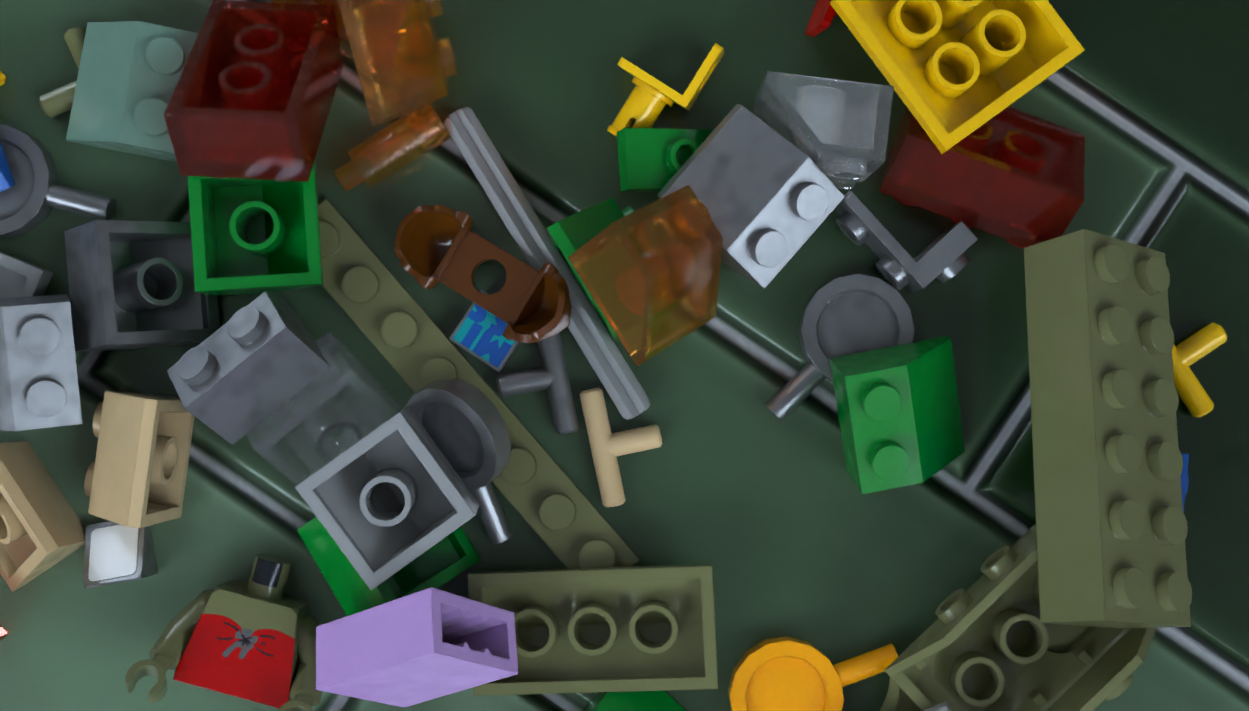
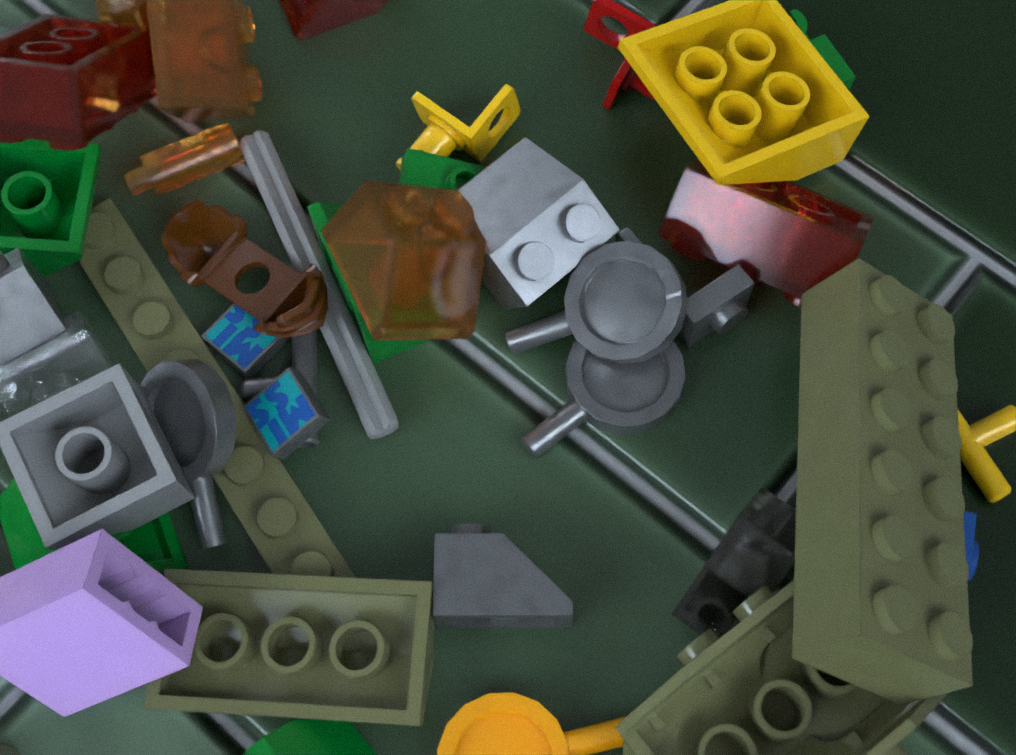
camera: 15 degrees right, 20 degrees down
tan piece [579,387,663,508] -> none
clear slope [753,71,894,189] -> none
green slope [830,336,965,494] -> none
none -> tile [243,367,331,460]
none -> flat silver slope [433,524,573,629]
none -> flat silver piece [506,240,687,364]
none -> clear smoke slope [672,487,796,639]

